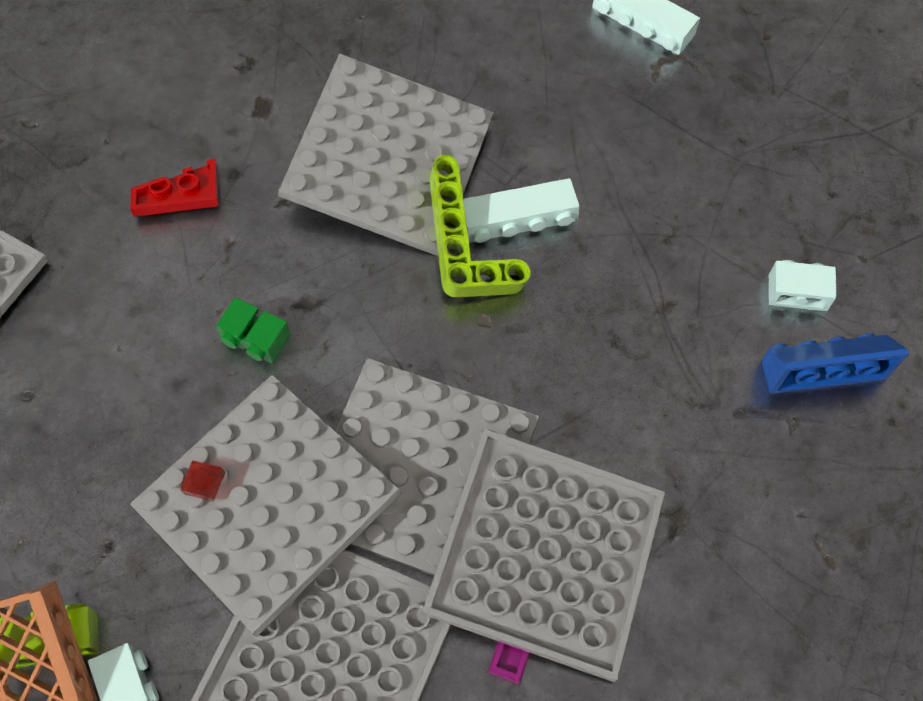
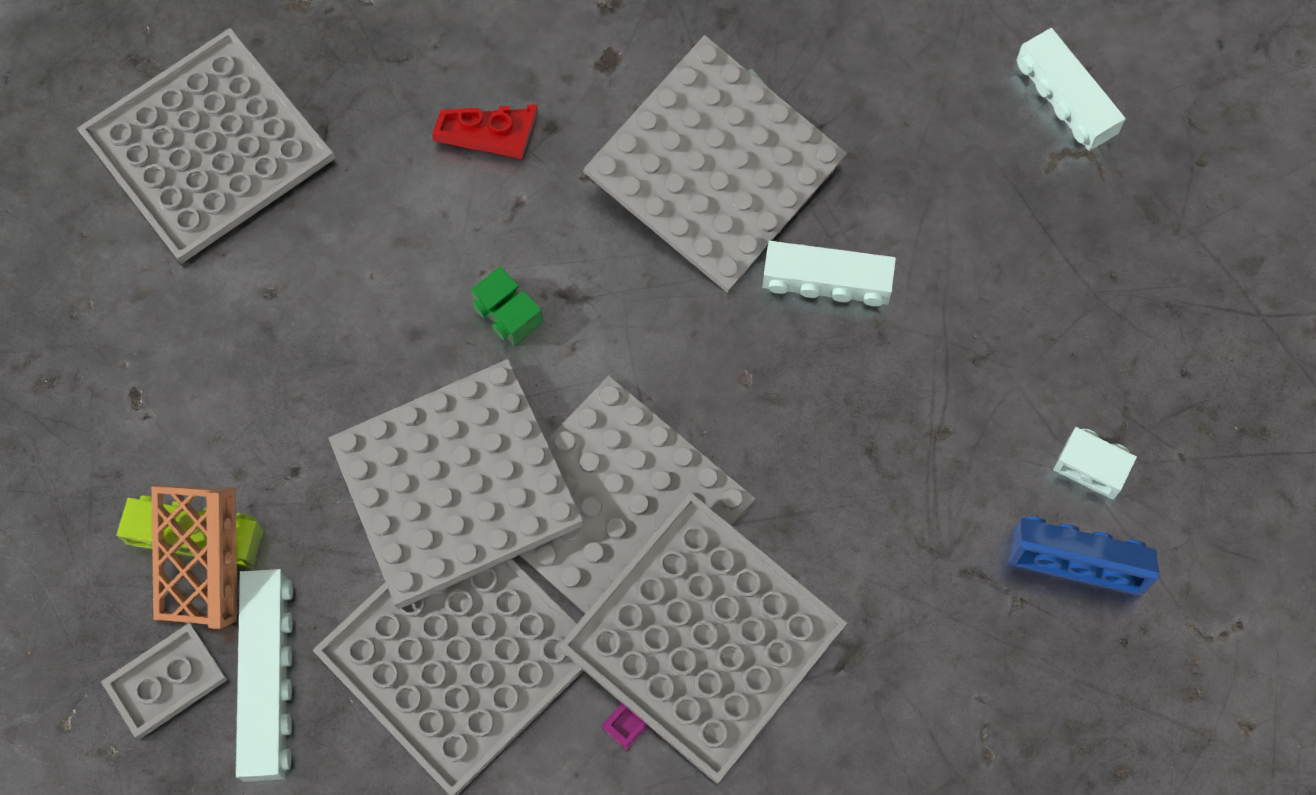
camera: 25 degrees right, 5 degrees up
clear red plate [180,460,225,502] -> none
lime beam [429,155,531,297] -> none

